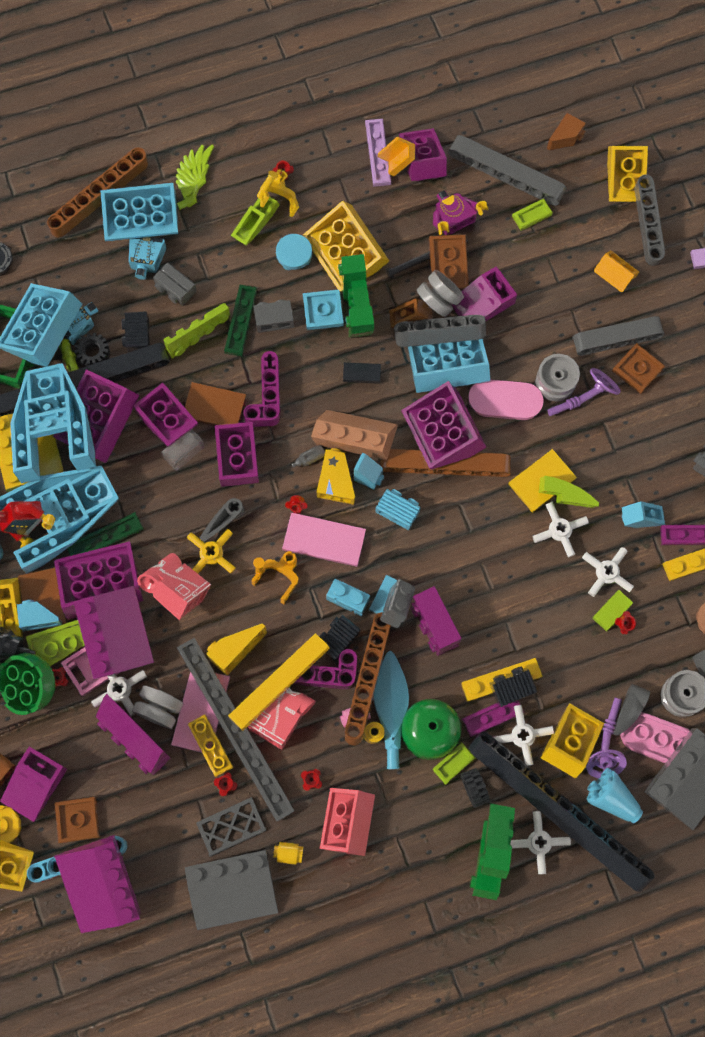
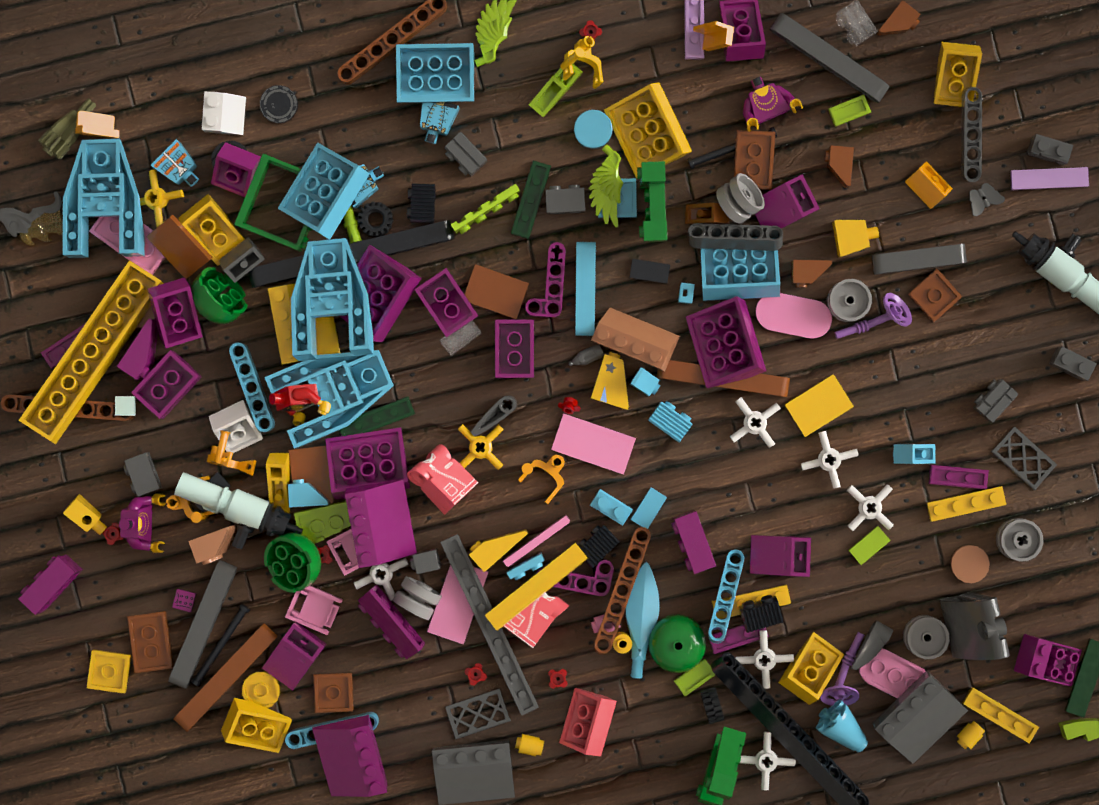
camera: 10 degrees right, 15 degrees up
yellow tile [188,714,233,778] -> none
dark grey brick [380,579,415,628] -> none
lime slope [539,476,599,508] -> none
red plate [615,611,636,635] -> none
none -> bright pink container [285,585,343,635]
none -> dark grey brick [410,548,442,574]
none -> bright pink tile [503,514,570,567]
none -> medium azure plate [507,552,545,580]
none -> medium azure beam [575,242,596,336]
none -> lime animal [589,144,624,227]
none -> medium azure piece [678,283,695,304]
none -> medium azure beam [708,550,744,644]
none -> white bar [730,397,781,448]
none -> magenta slope [750,535,811,577]
none -> dark orange slope [791,260,832,288]
none -> dark orange slope [824,146,854,188]
none -> yellow torso [832,220,879,258]
none -> clear brick [836,0,878,46]
none -> dark grey animal [969,183,1005,217]

